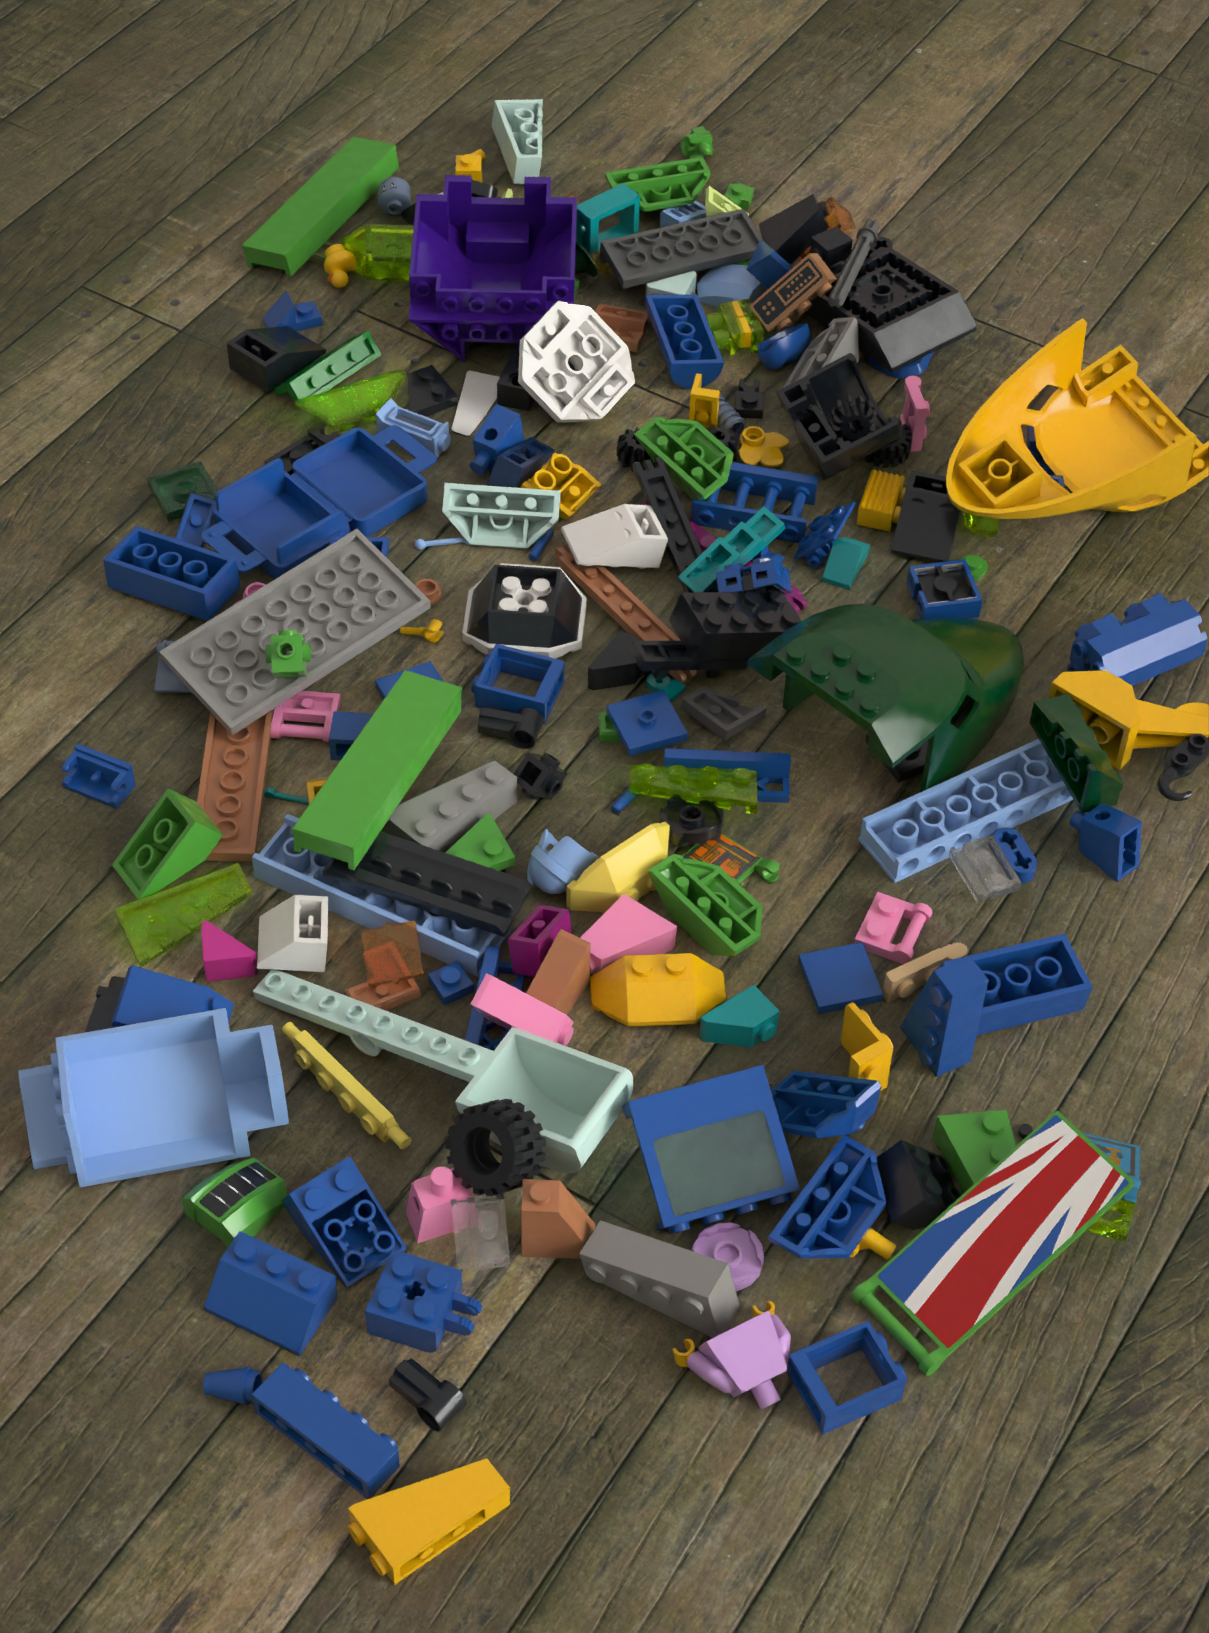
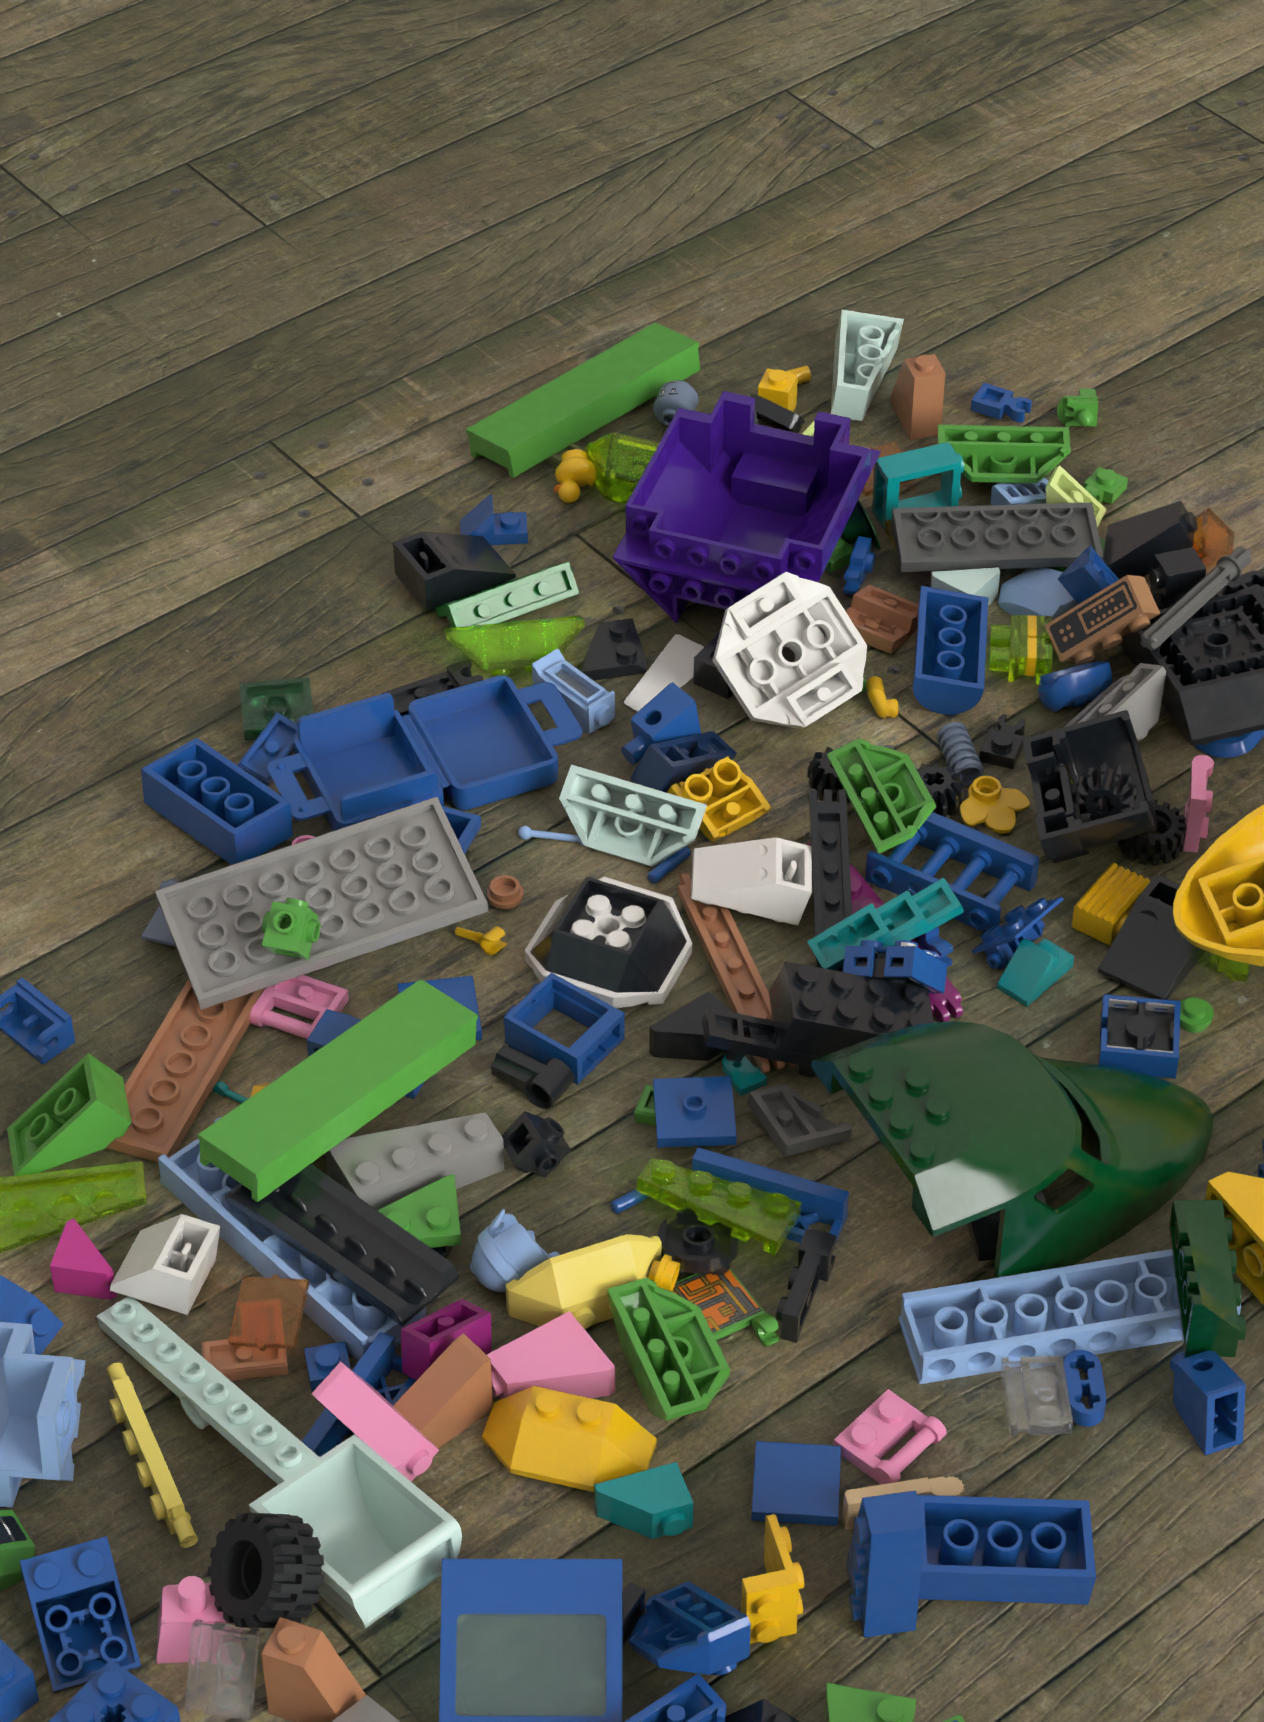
camera: 20 degrees right, 5 degrees down
yellow panel [689,373,720,428] -> none
none -> yellow plate [648,1254,680,1292]
none -> black plate [776,1229,837,1343]
none -> blue plate [843,536,876,595]
none -> yellow arm [866,676,899,720]
none -> nougat slope [890,354,945,440]
none -> blue plate [970,383,1032,423]

